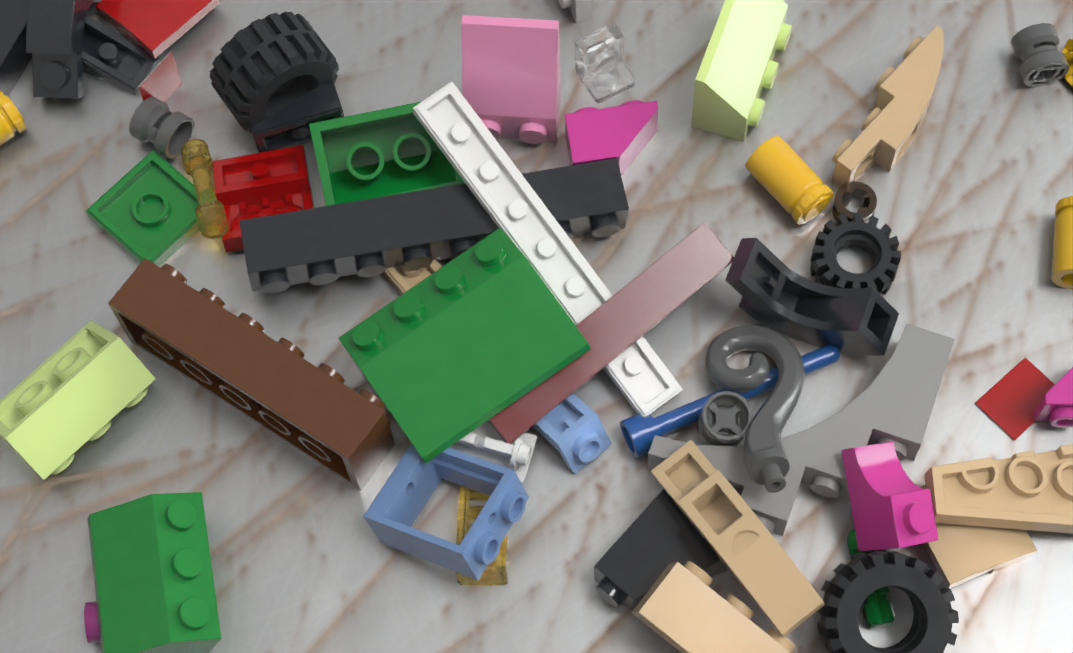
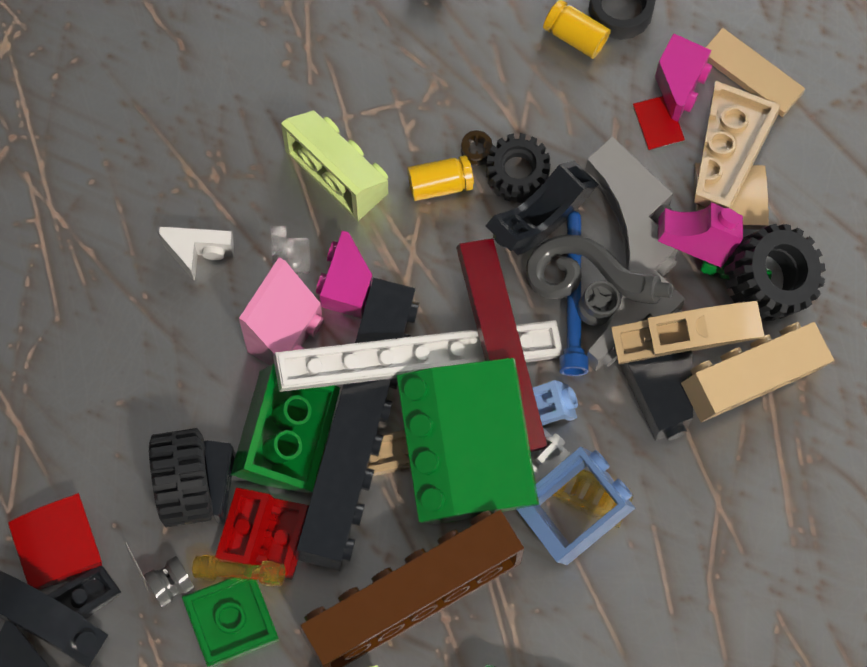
camera: 70 degrees left, 5 degrees up
tan slope [831,25,944,187] -> none

